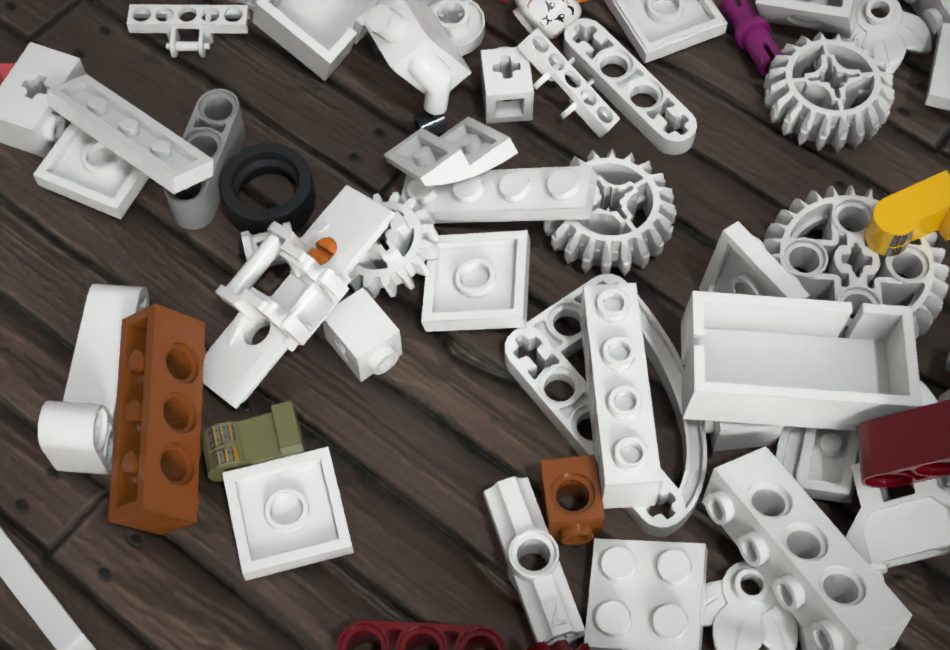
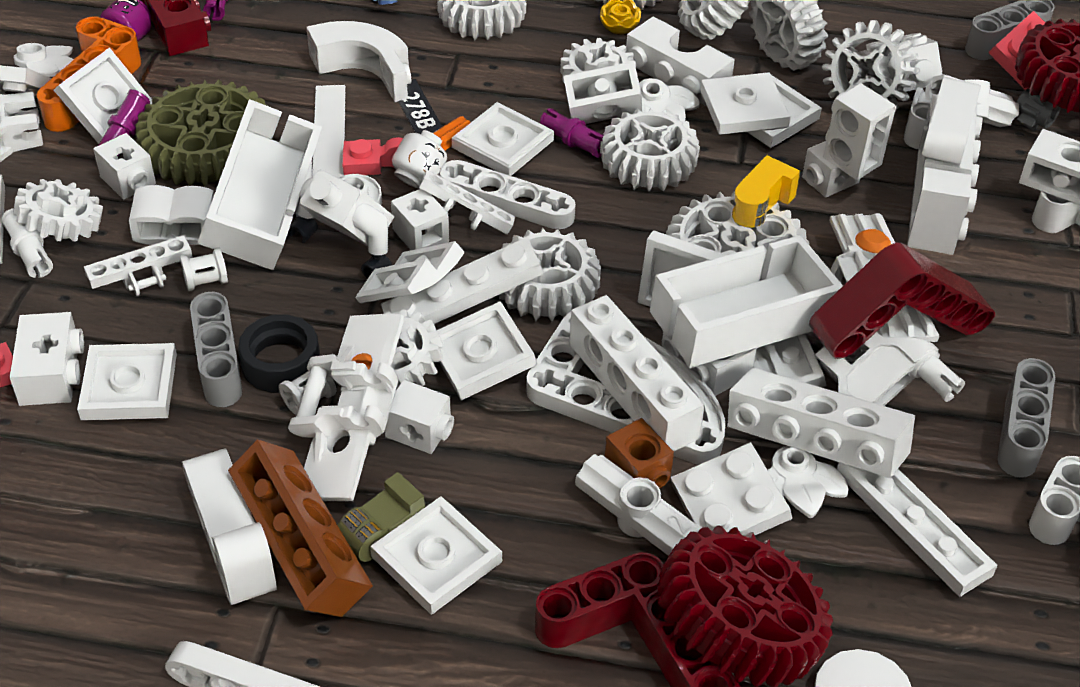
camera: 30 degrees left, 15 degrees down
white plate [47,74,214,194] -> none
none -> white bush [180,248,228,291]

